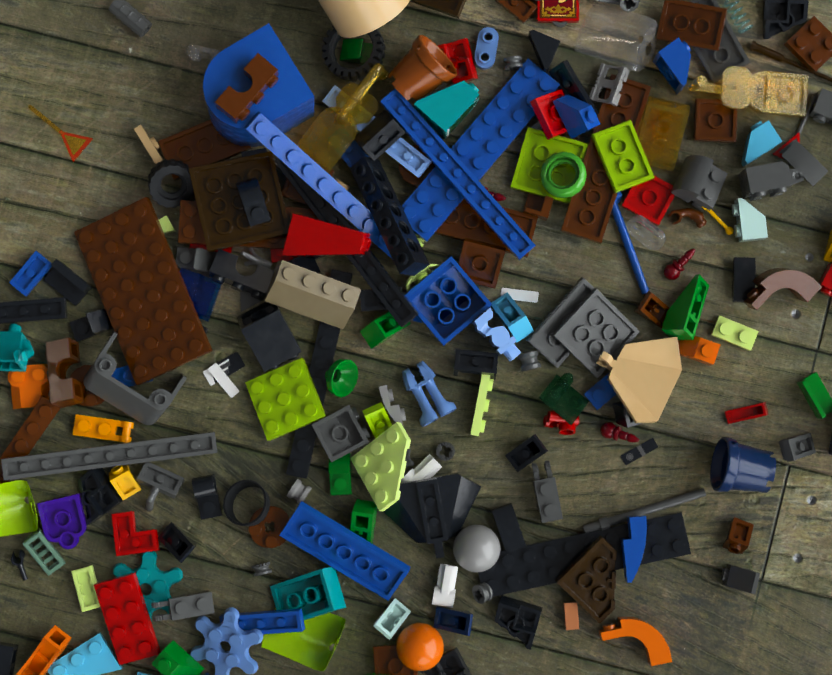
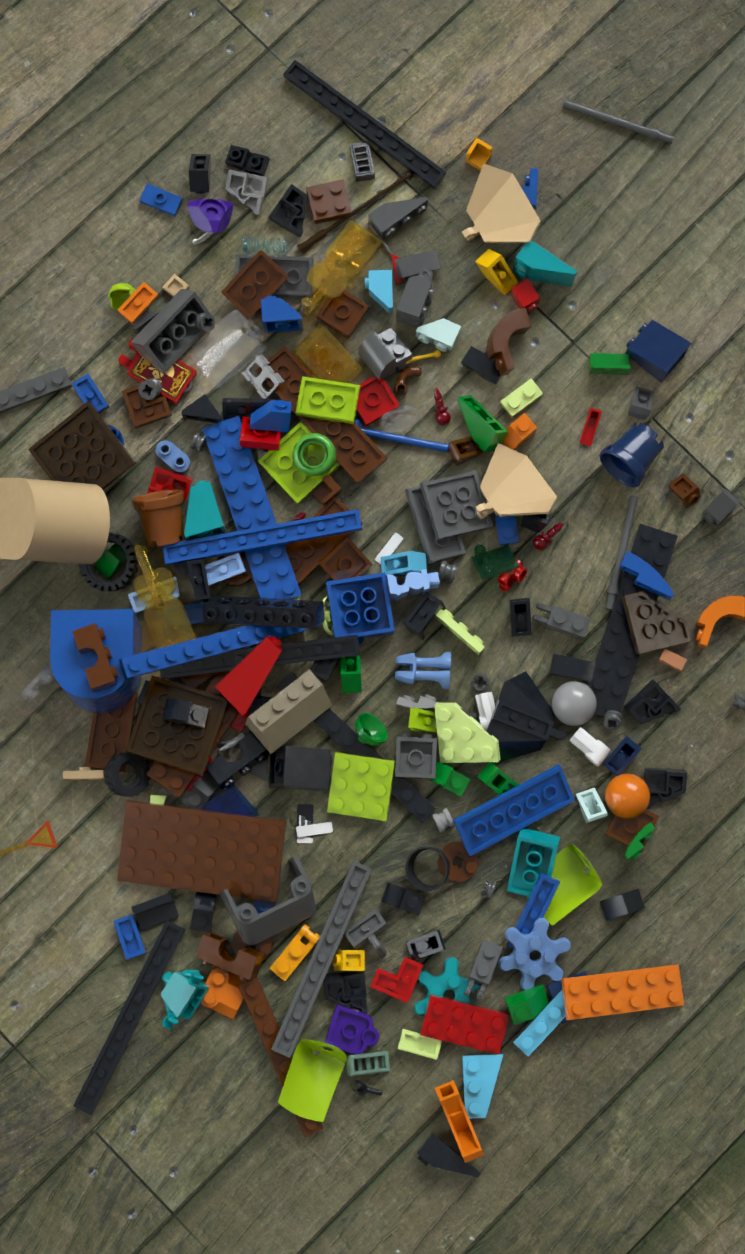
camera: 65 degrees left, 5 degrees down
black sticker [621,438,658,465] -> none

